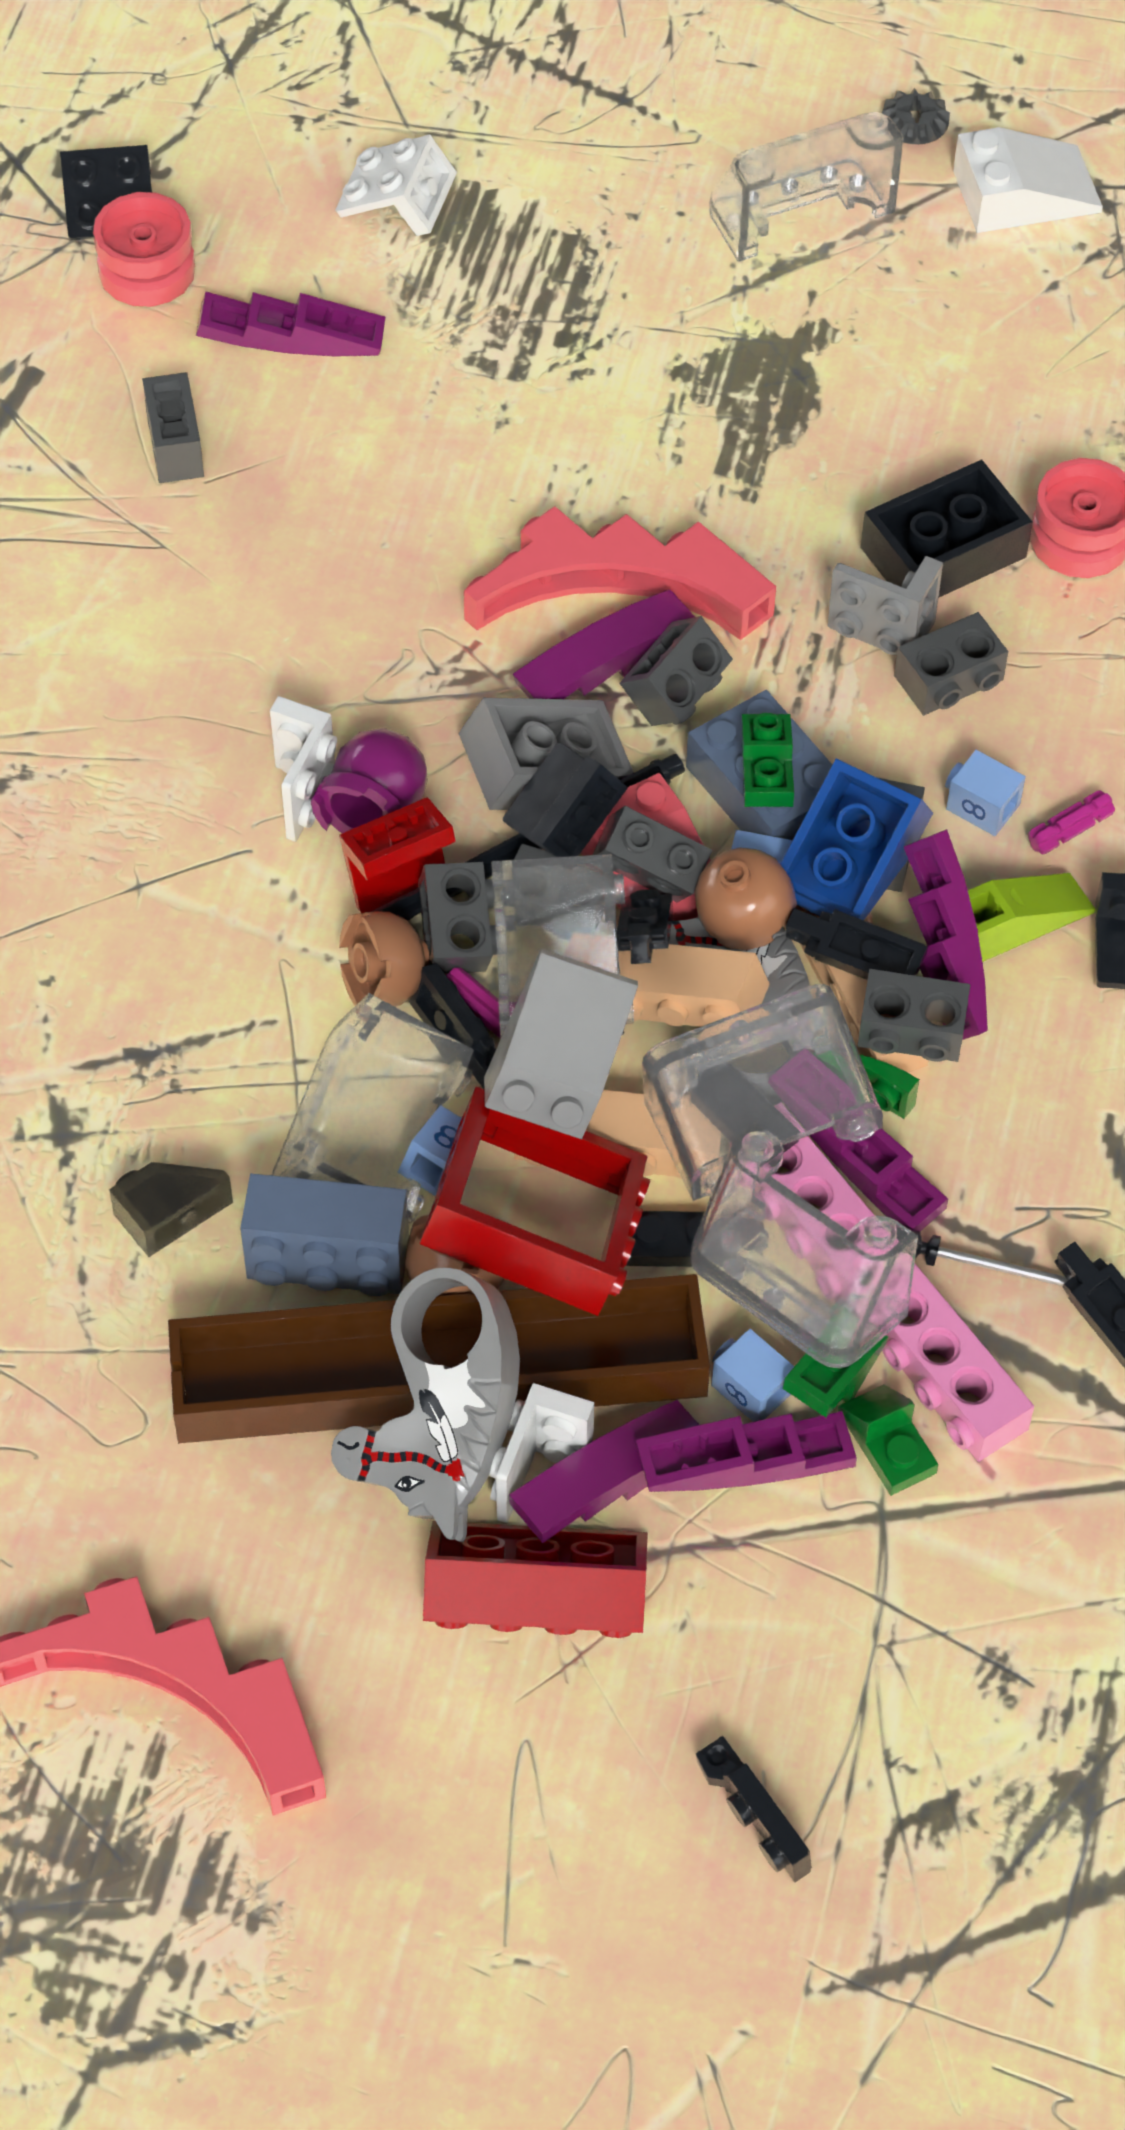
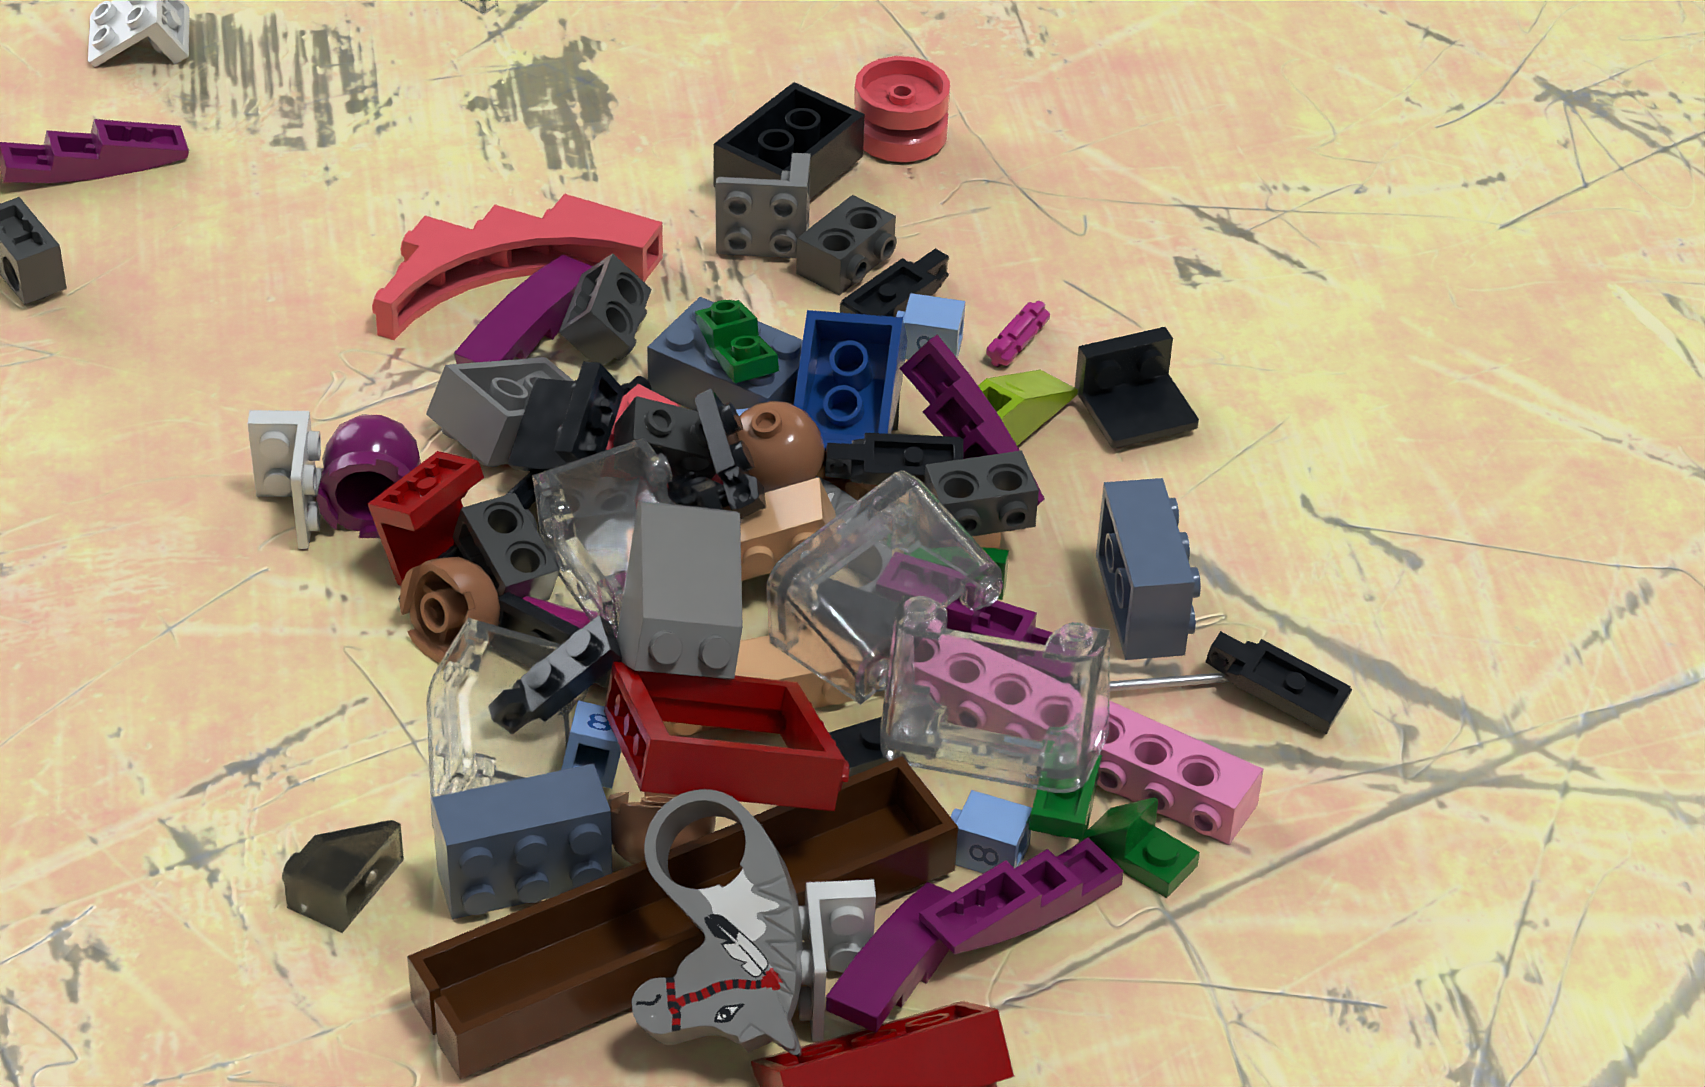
camera: 25 degrees left, 15 degrees down
none -> black hinge [488,615,622,735]
none -> black hinge [694,388,766,520]
none -> black hinge [840,248,949,317]
none -> sand blue brick [1096,478,1201,660]

